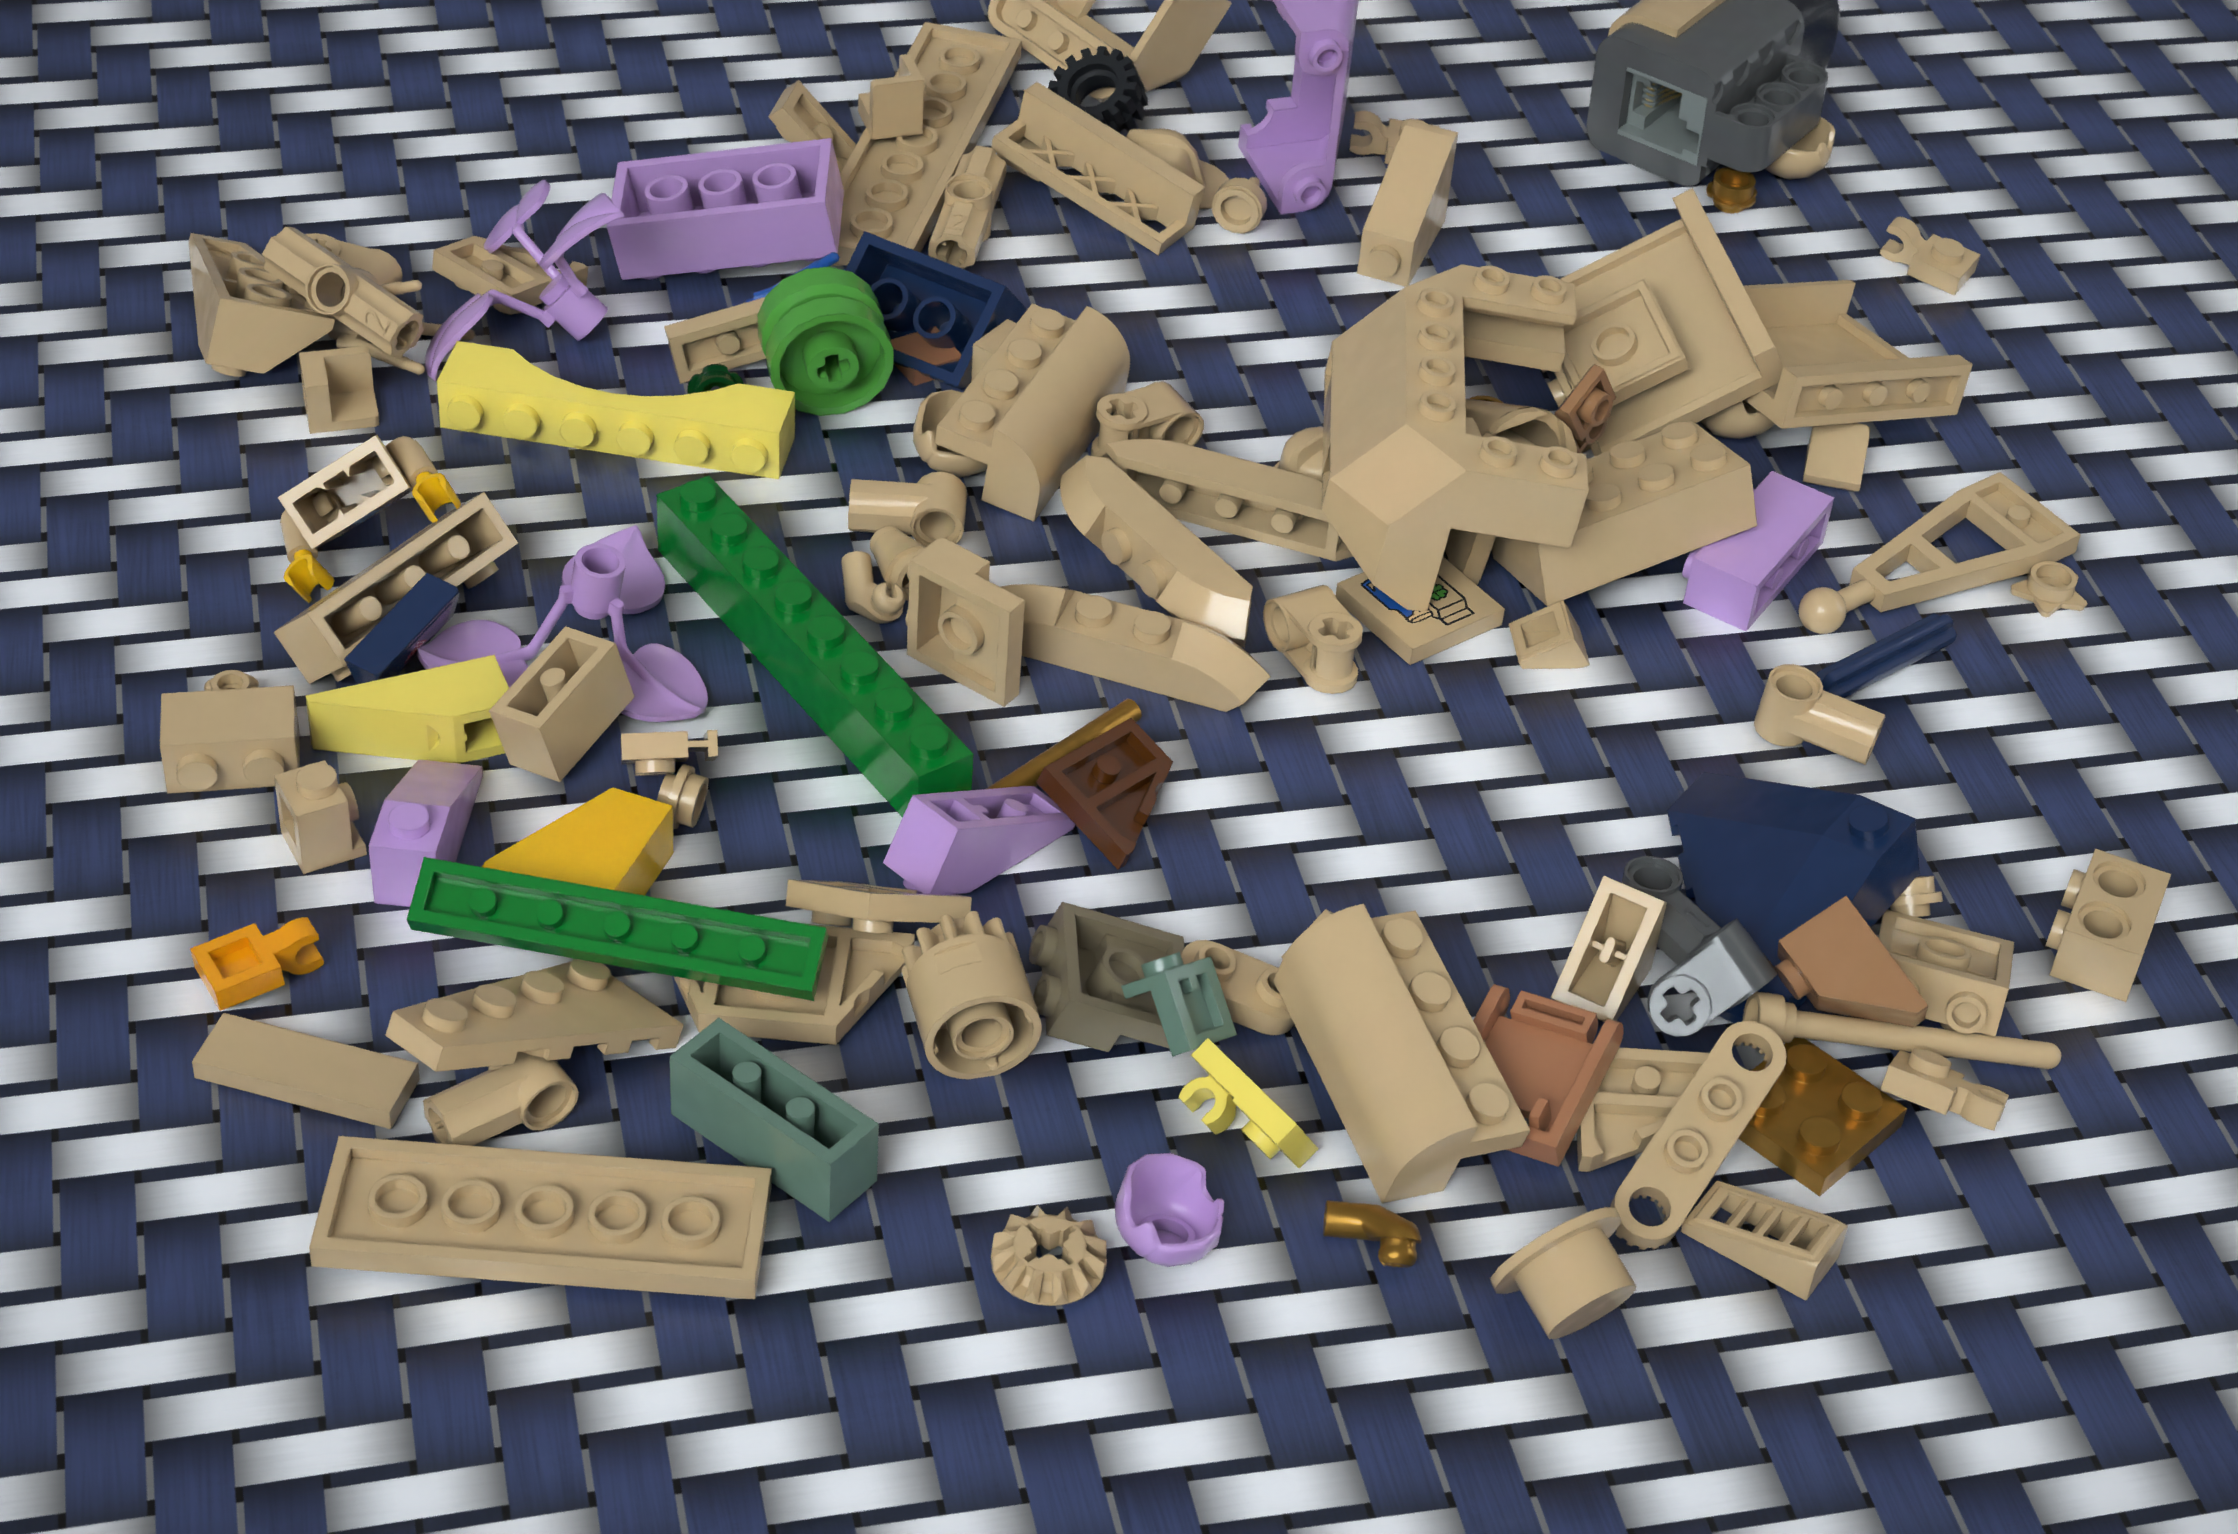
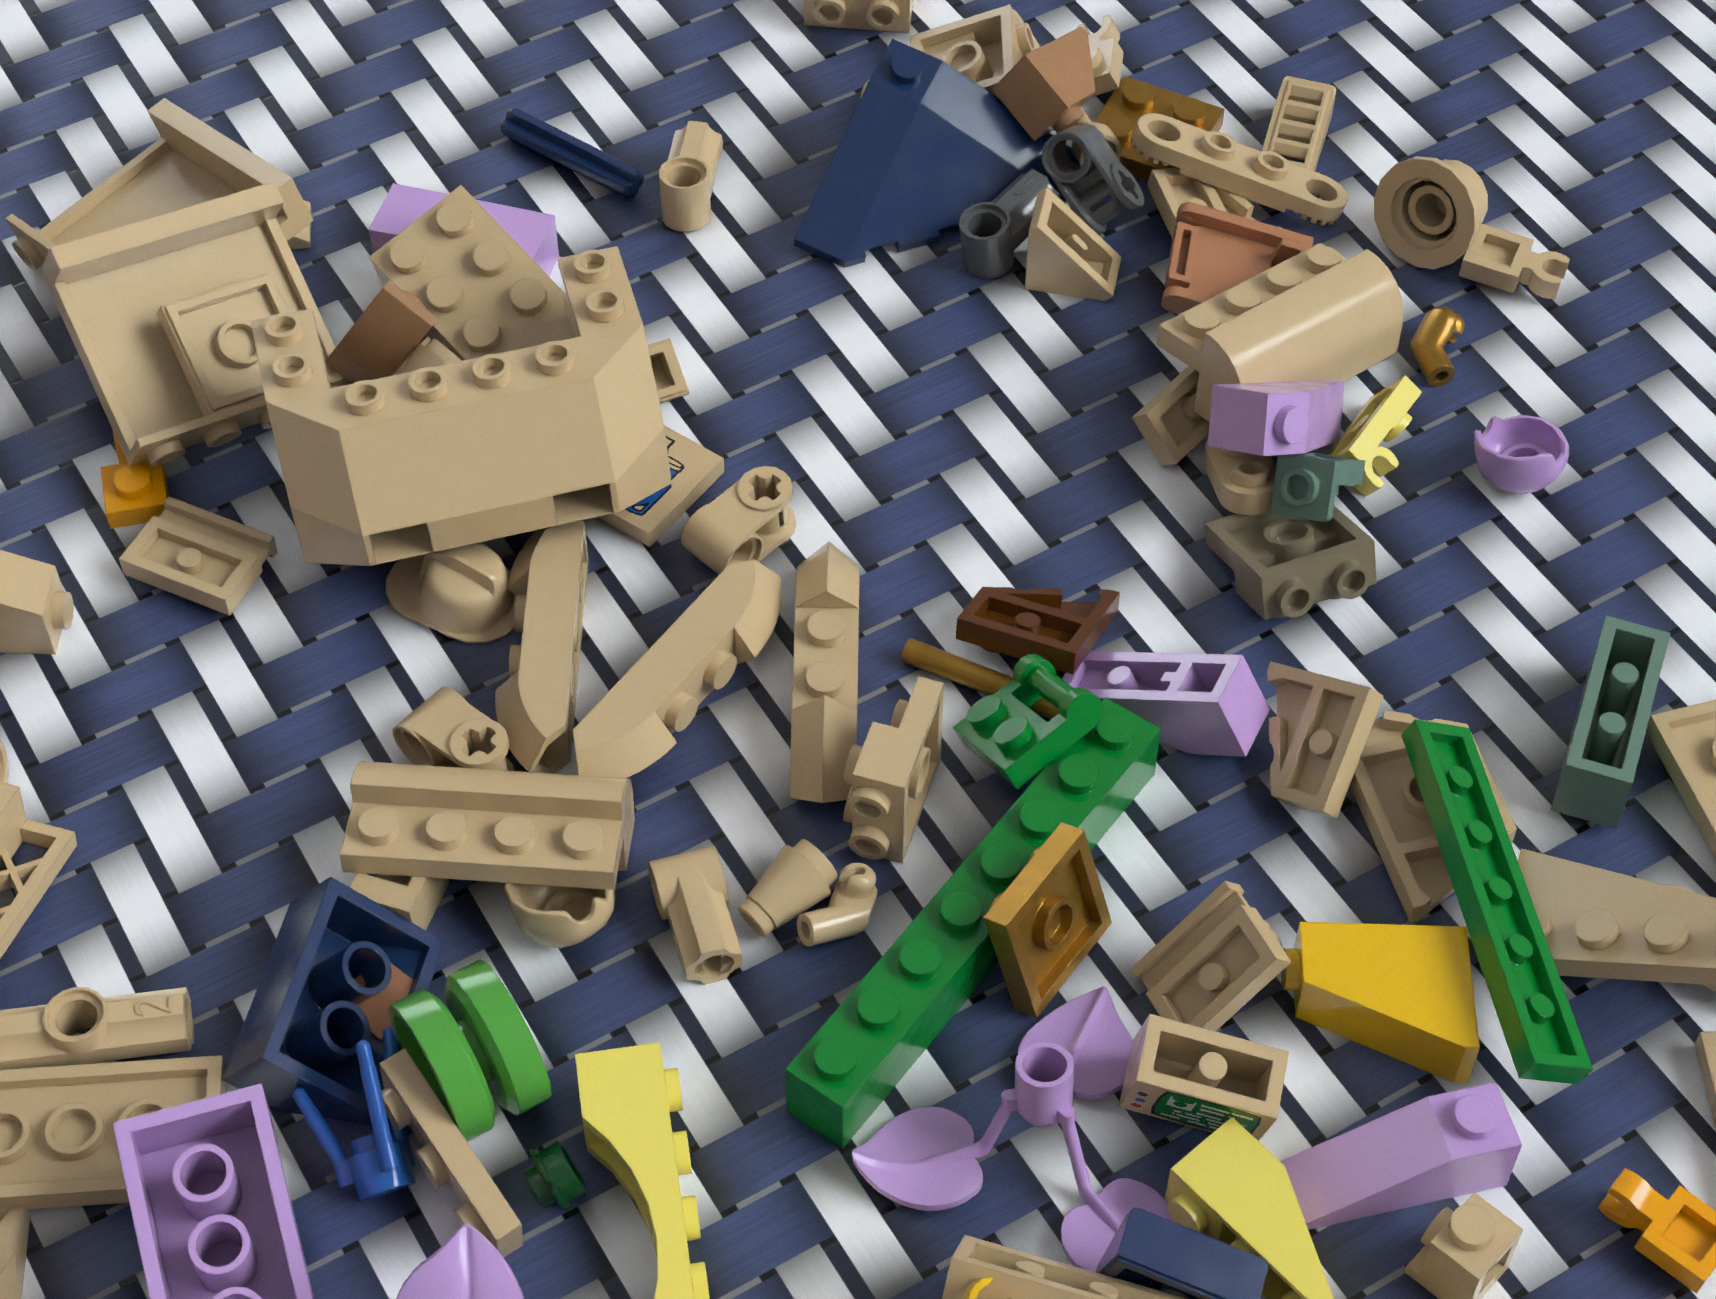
camera: 105 degrees left, 10 degrees up
tan gear [901,911,1042,1079] -> none
tan gear [991,1205,1107,1306] -> none
tan plate [1798,472,2081,634] -> none
tan plate [2011,561,2087,617] -> none
none -> green plate [953,654,1103,789]
none -> pearl gold plate [983,822,1112,1018]
none -> lavender slope [1208,379,1345,456]
none -> tan plate [1459,223,1570,299]

